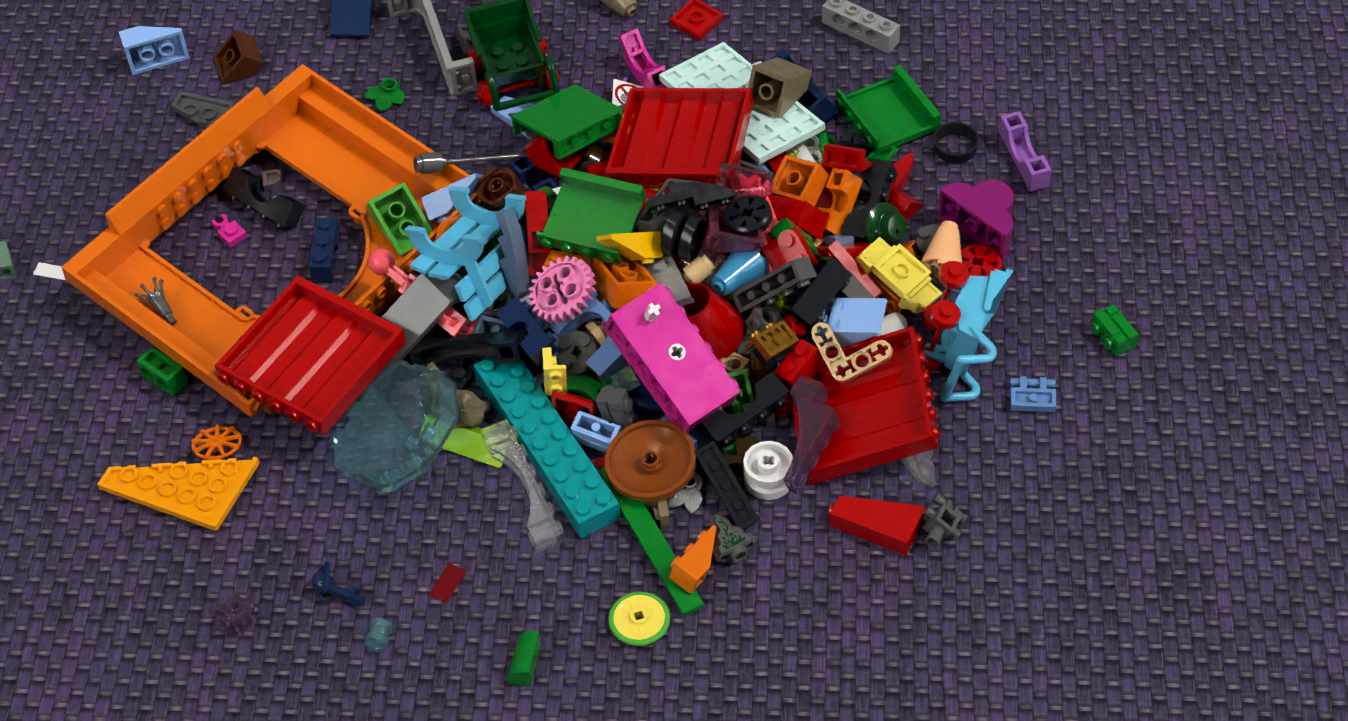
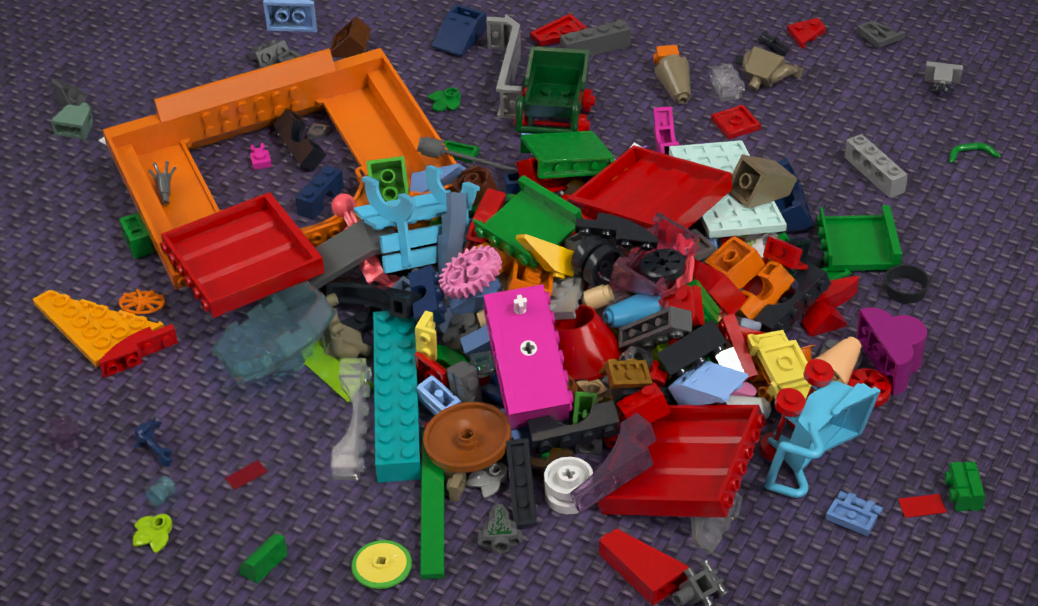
camera: 25 degrees right, 10 degrees down
orange slope [669,525,716,594] -> none
tan beam [811,322,893,383] -> none
dark green hat [865,202,907,247] -> none
medium lavender arch [999,111,1052,192] -> none
none -> red slope [99,324,178,378]
none -> lime plate [133,514,172,553]
none -> dark grey bracket [248,38,289,68]
none -> green tile [444,140,480,163]
none -> red sticker [898,494,947,518]

